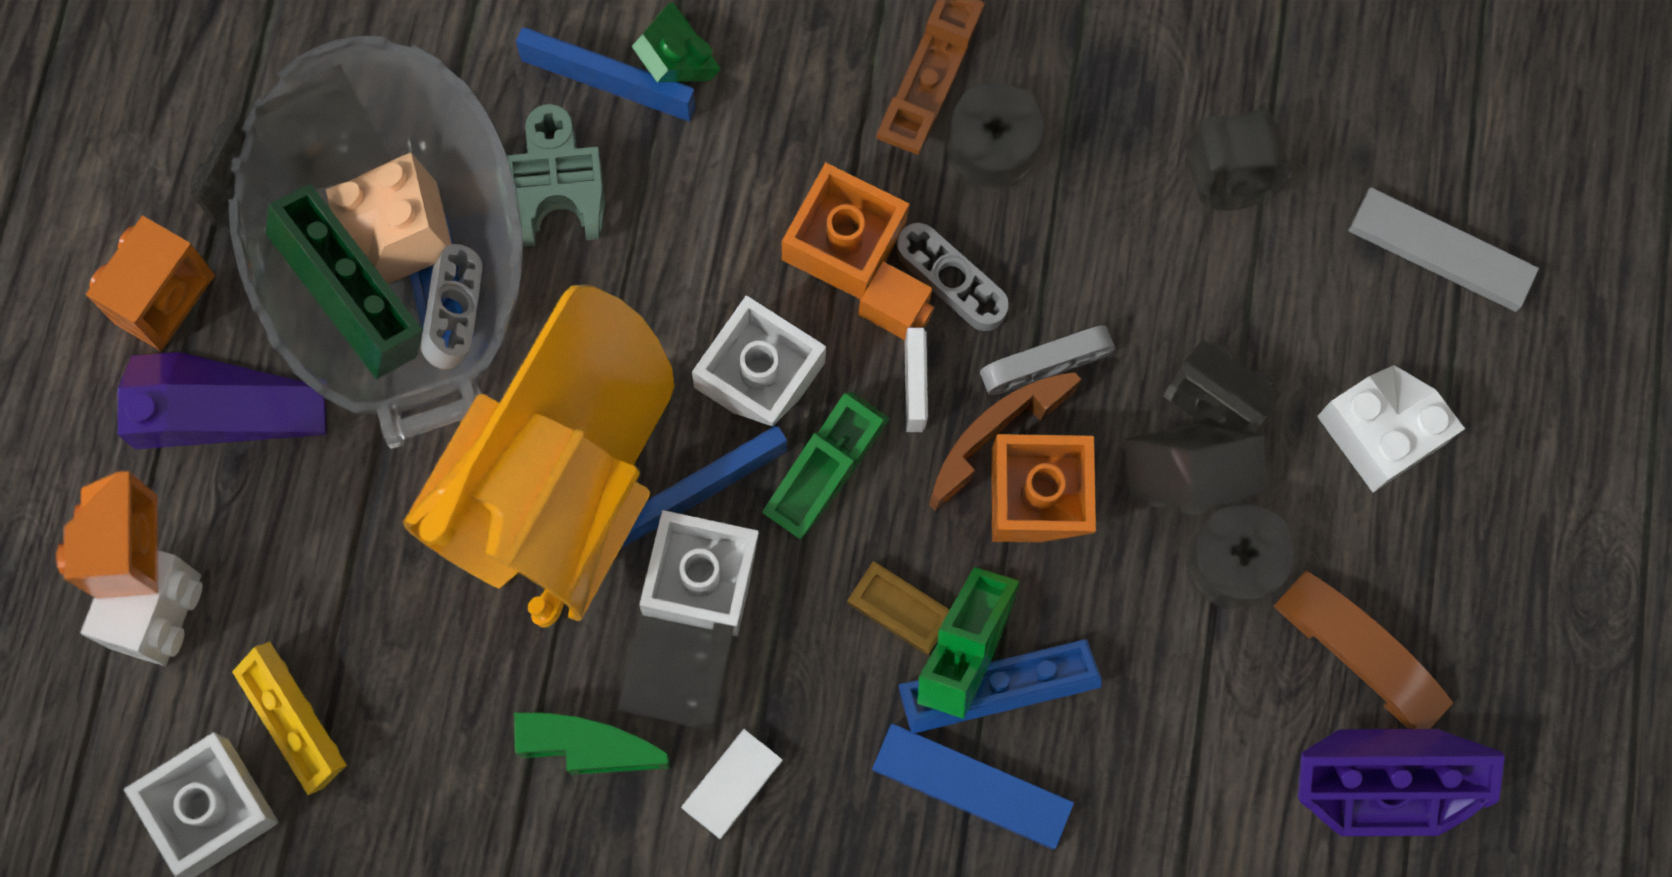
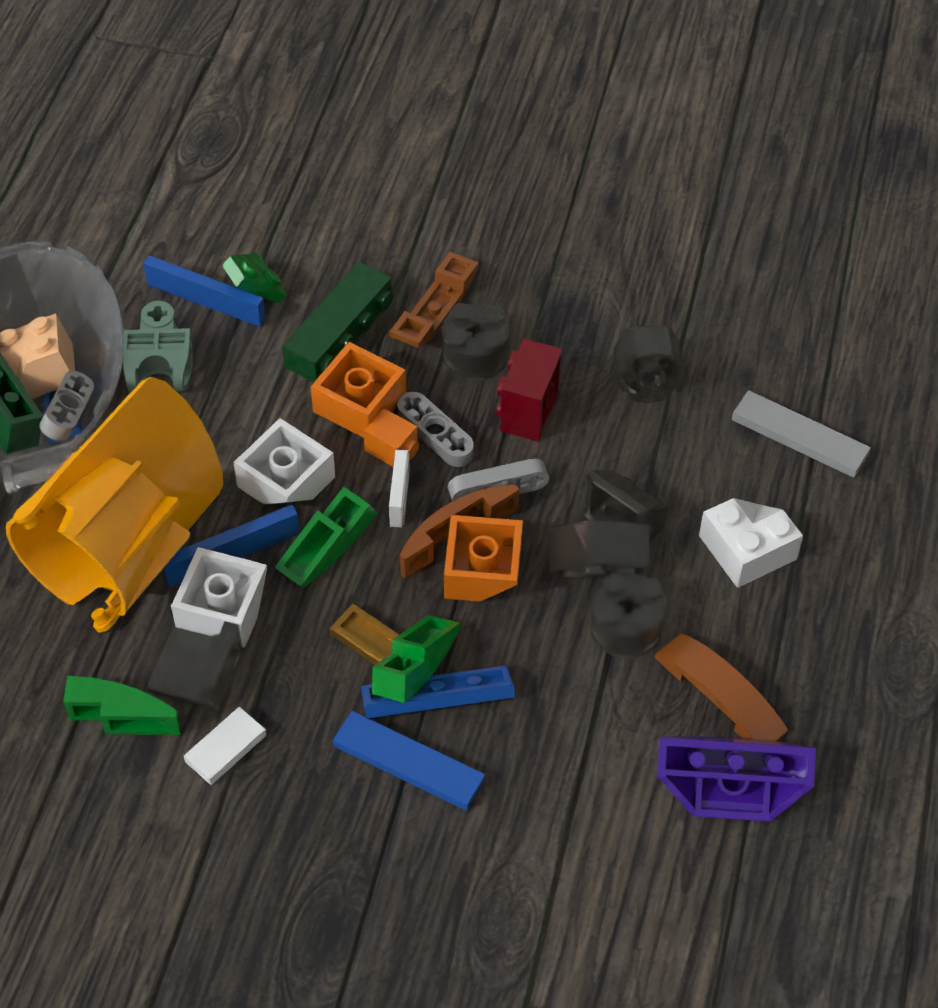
camera: 10 degrees right, 20 degrees down
none -> dark green brick [282,262,393,383]
none -> dark red brick [496,338,562,442]

